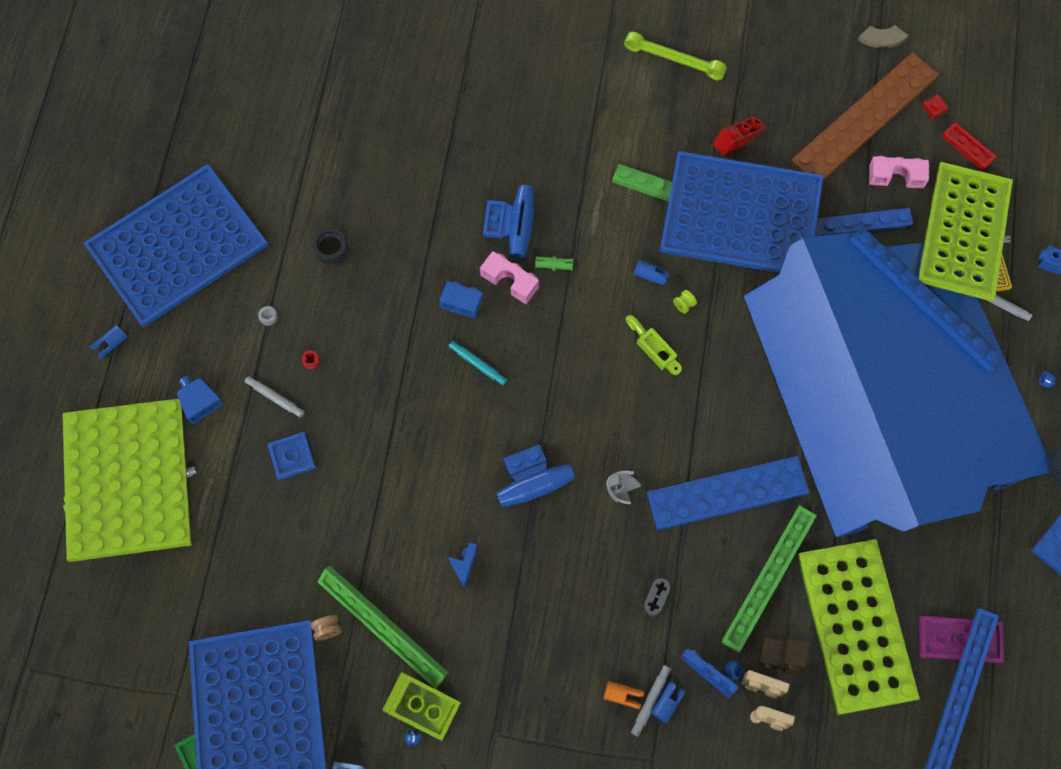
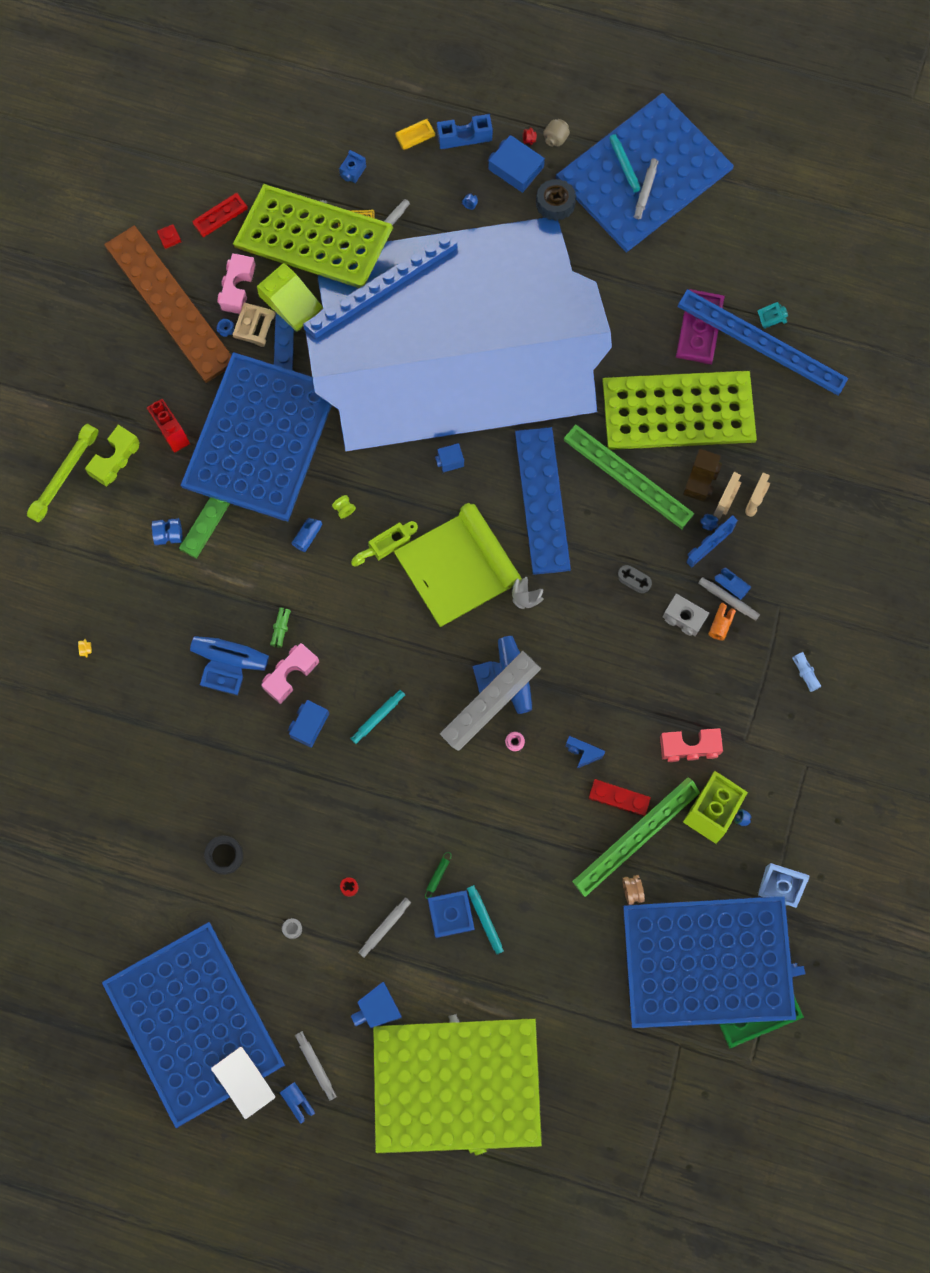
camera: 85 degrees left, 5 degrees up
dark tan tile [858,25,909,48] -> none
none -> yellow plate [78,639,92,658]
none -> lime arch [85,425,140,487]
none -> blue wheel [152,518,183,545]
none -> white sticker [211,1047,275,1119]
none -> blue plate [217,319,234,337]
none -> tan plate [233,302,276,347]
none -> lime slope [257,263,323,332]
none -> light grey piece [295,1031,337,1101]
none -> lime door [394,503,522,627]
none -> green piece [425,852,452,899]
none -> blue brick [435,443,464,472]
none -> light grey brick [440,651,541,751]
none -> teal piece [467,885,504,955]
none -> bright pink plate [505,732,525,751]
none -> red plate [589,779,651,817]
none -> coral arch [660,728,723,762]
none -> light grey brick [663,594,709,637]
none -> teal bracket [757,302,788,329]

